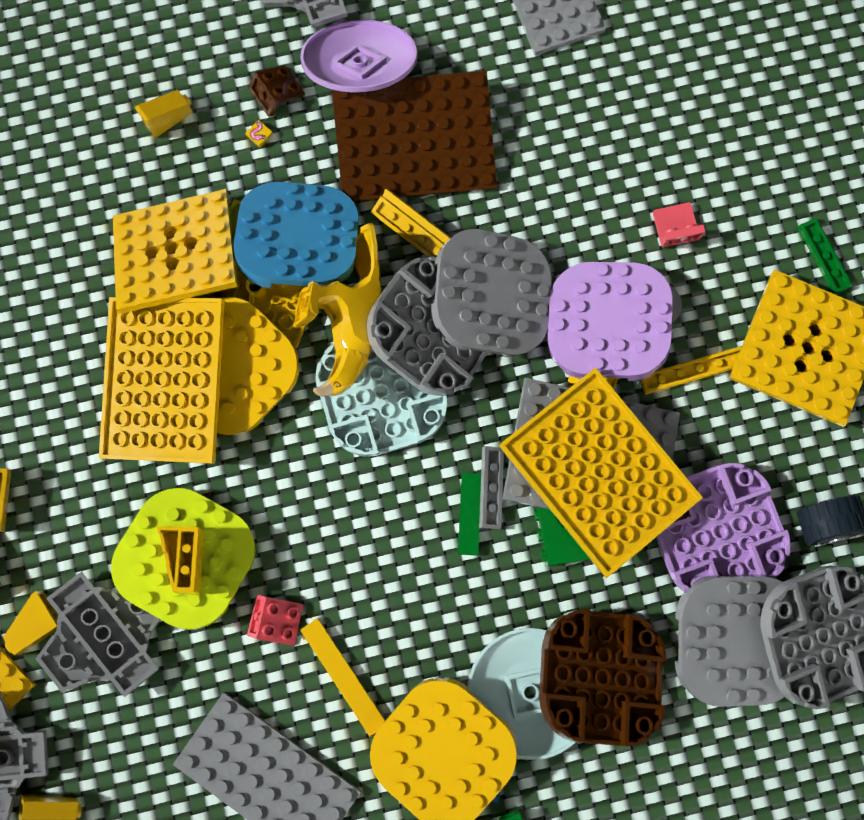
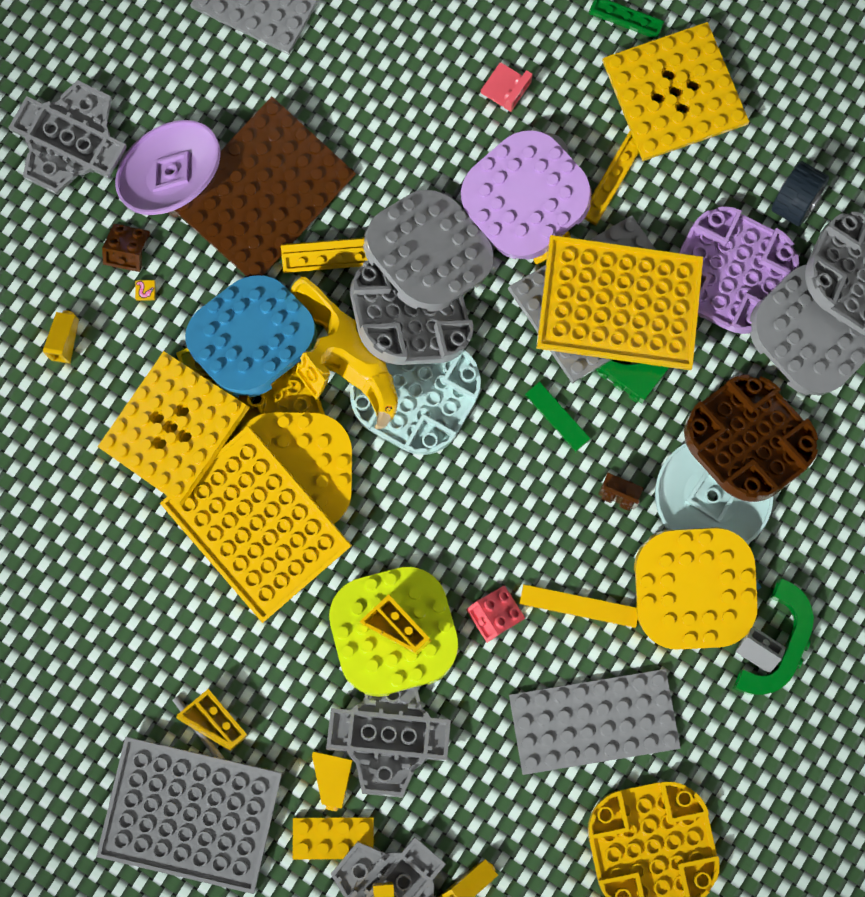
camera: 45 degrees left, 0 degrees up
light grey plate [479,446,504,530] -> none
none -> reddish brown bracket [598,473,643,511]

